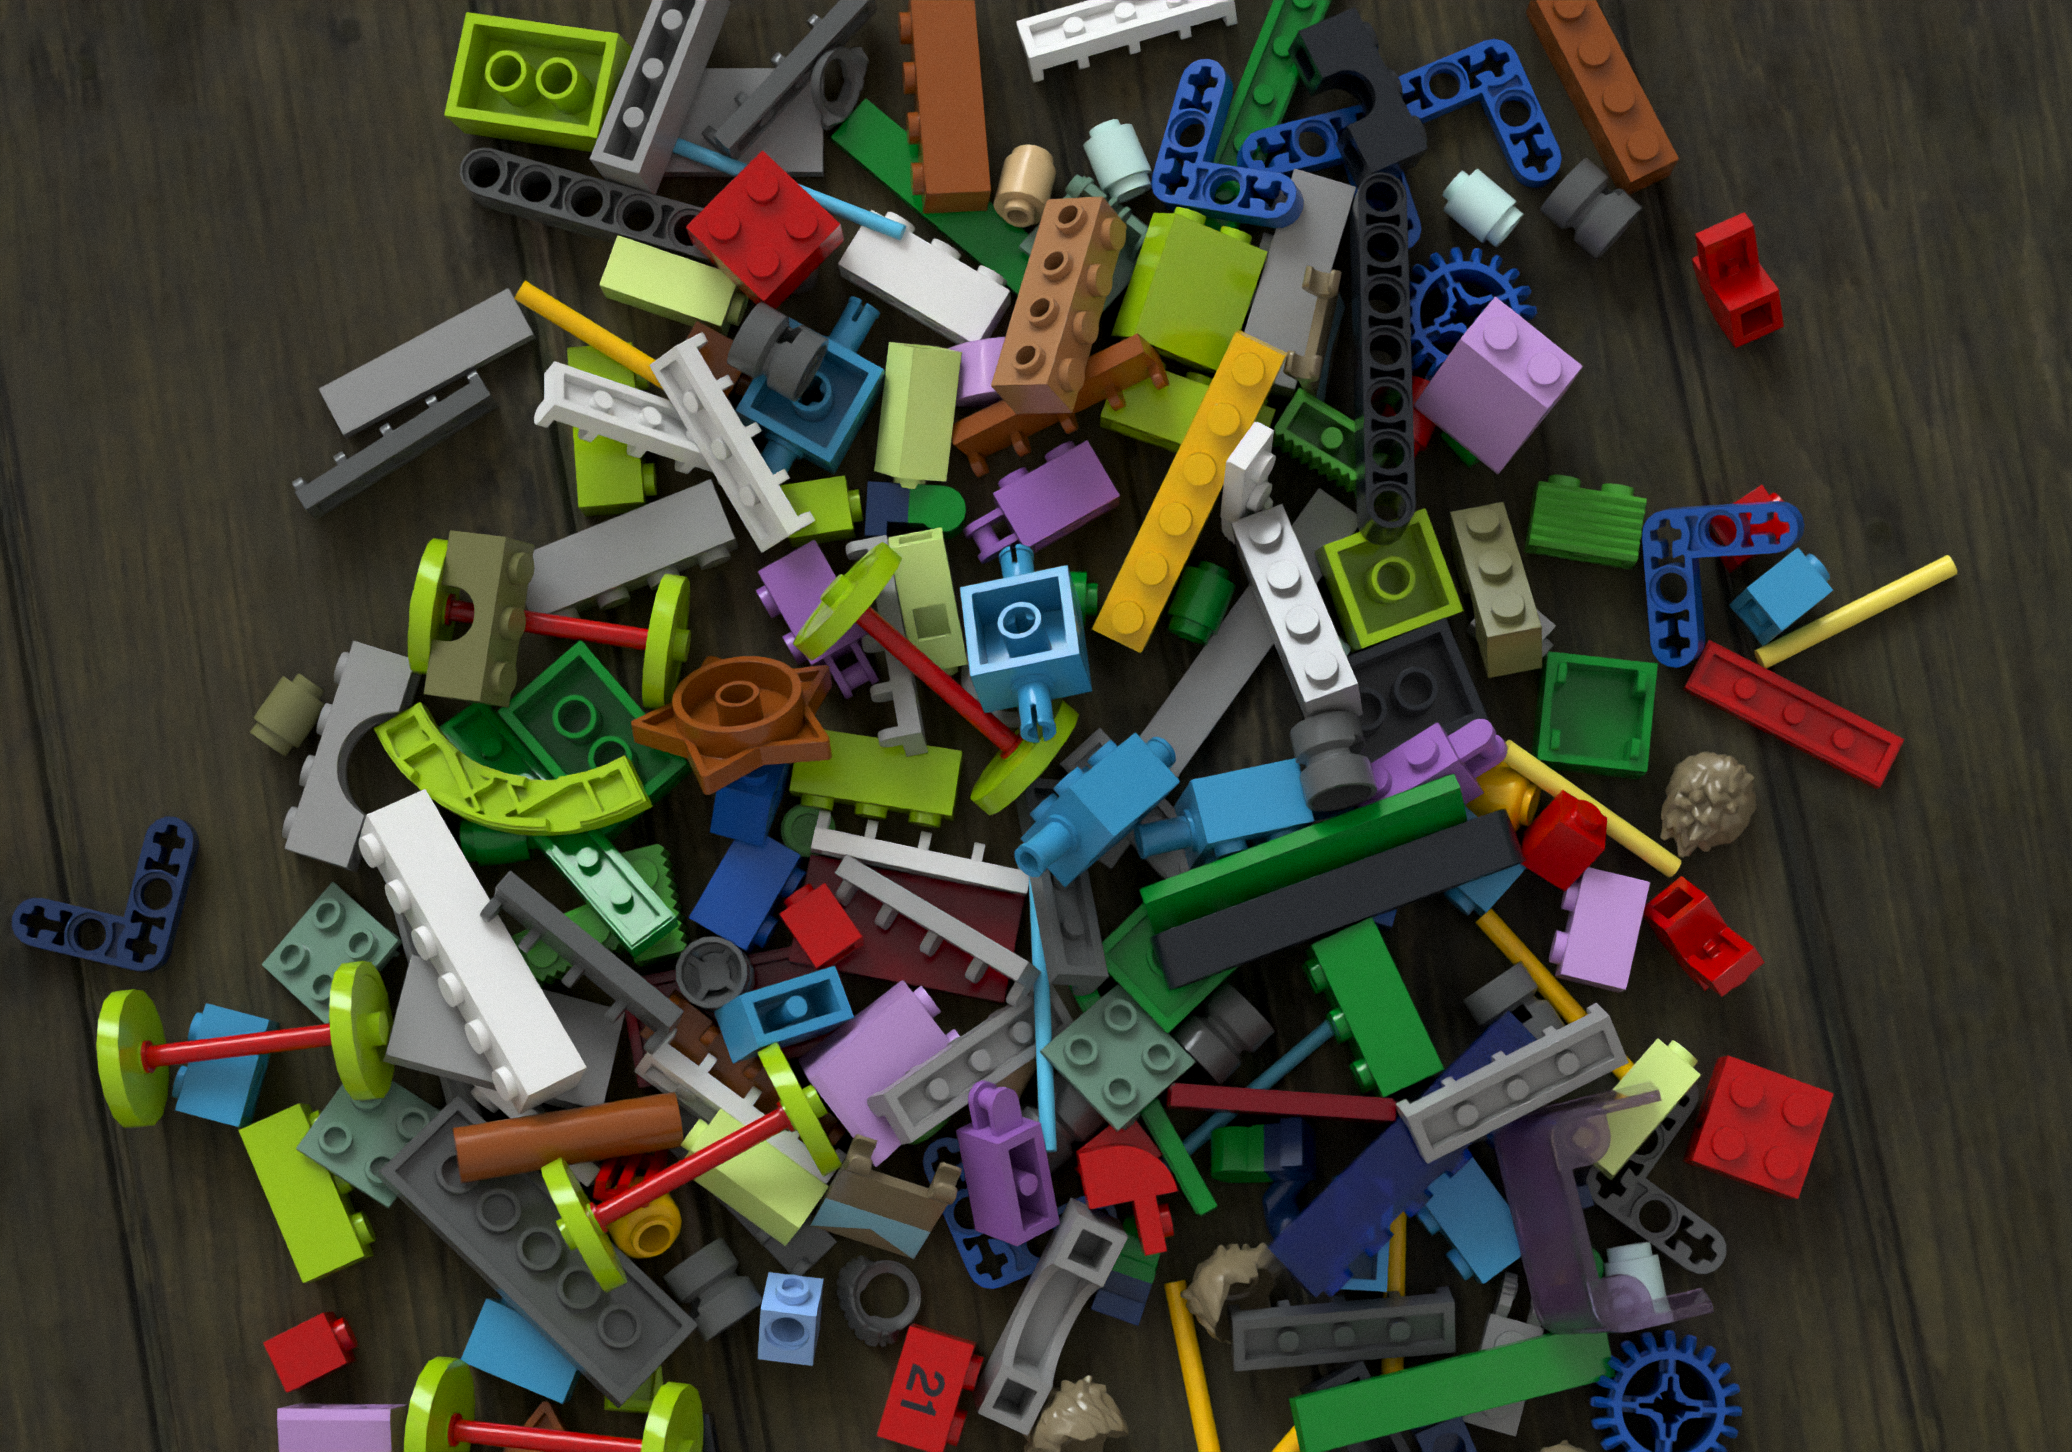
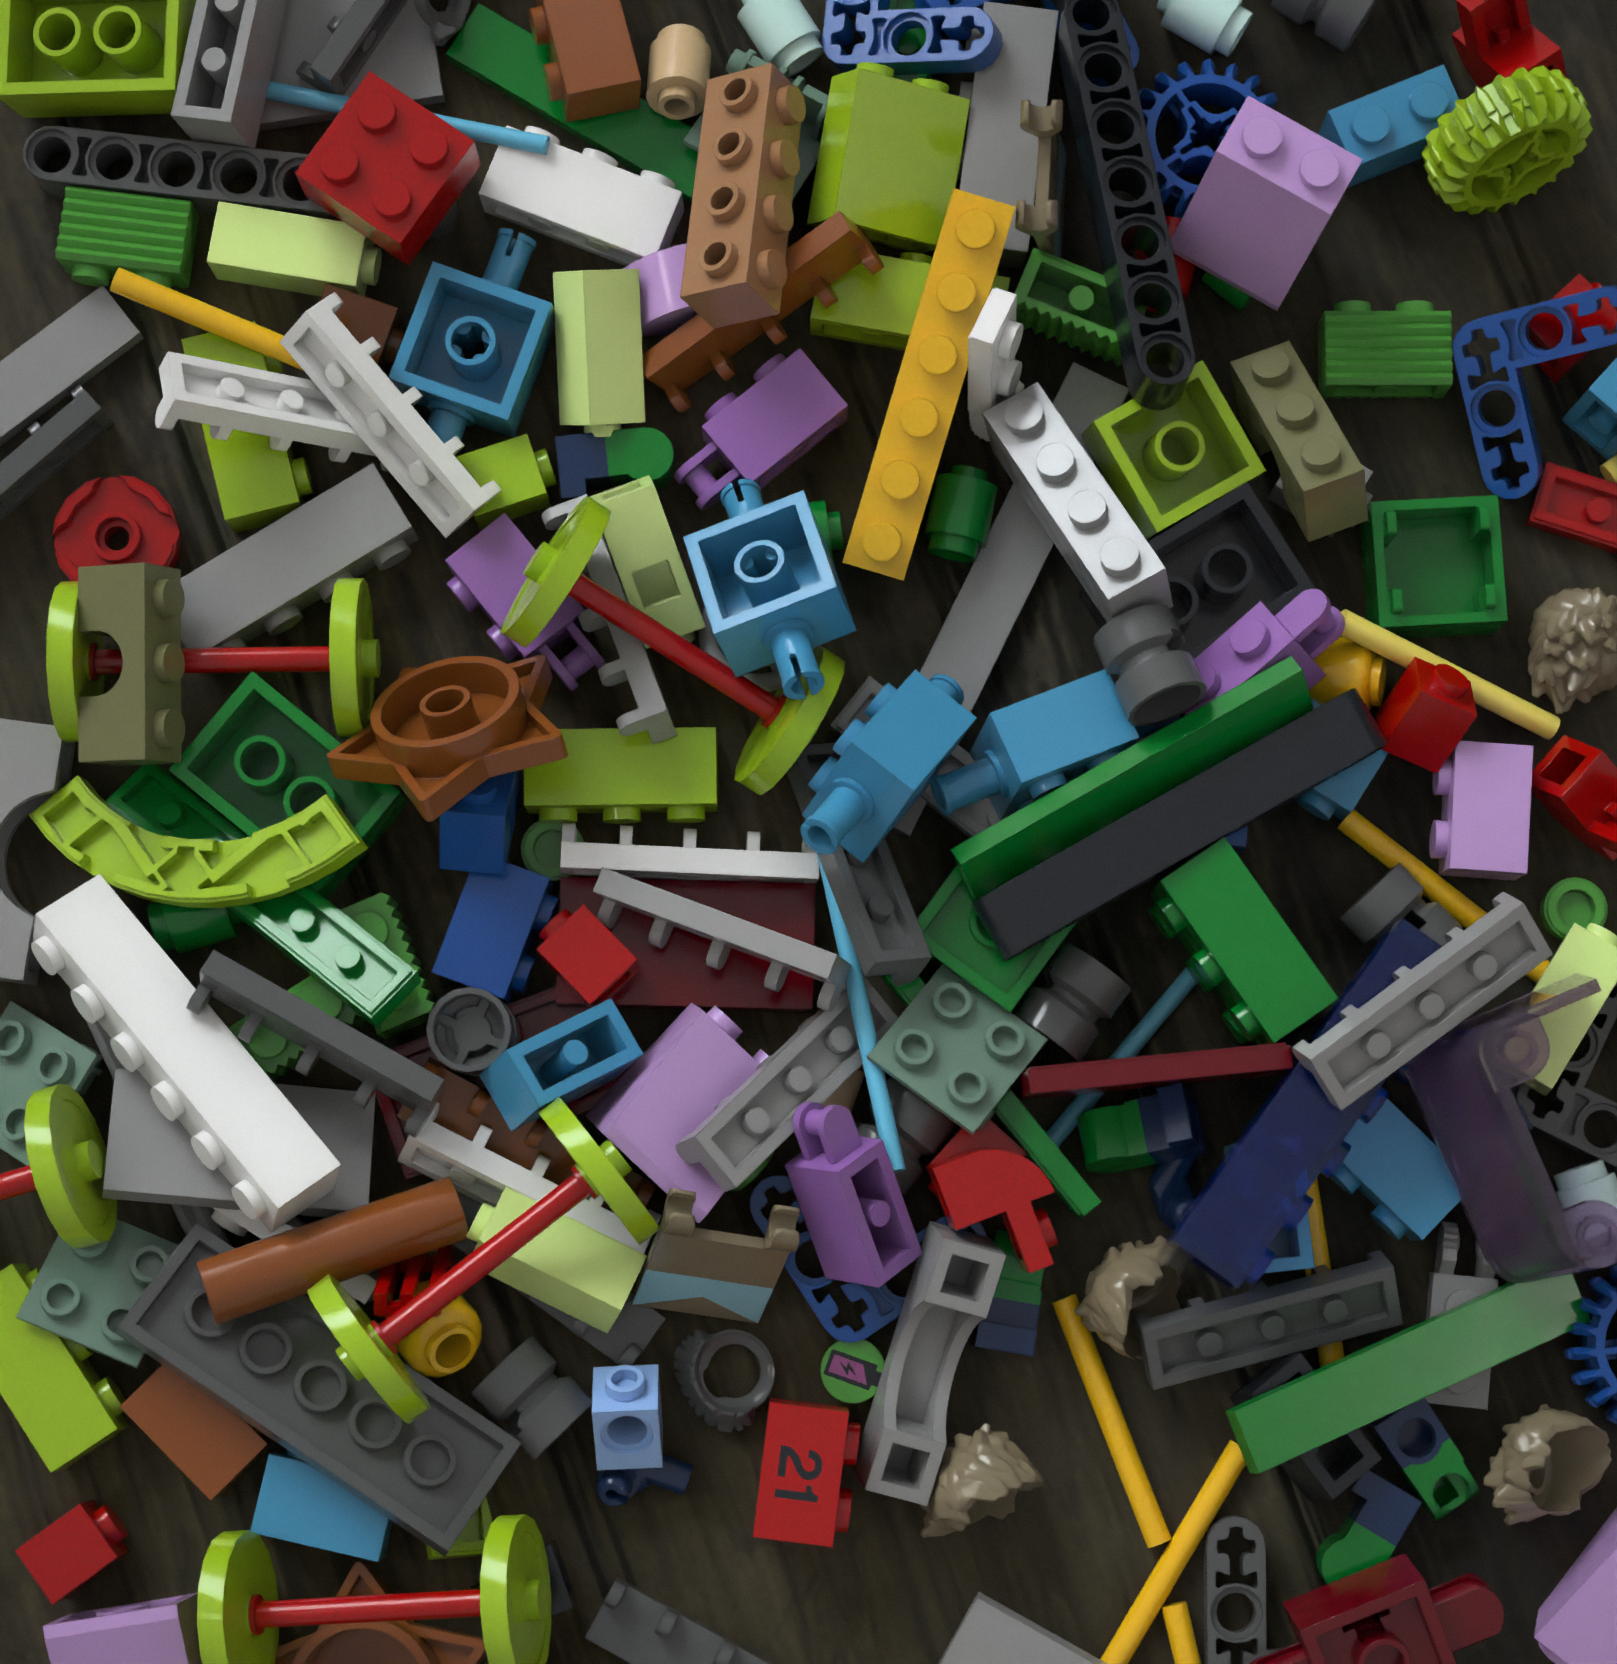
camera: 15 degrees left, 0 degrees up
dark grey wheel [727,302,829,402] -> none
none -> red plate [53,475,182,581]
none -> bright green brick [55,185,200,288]
none -> dark orange brick [120,1365,276,1501]
none -> dark blue arm [596,1454,694,1507]
none -> tile [820,1339,885,1403]
none -> dark azure brick [1318,64,1459,188]
none -> lime gear [1421,65,1593,215]
none -> bright green tile [1539,877,1608,941]

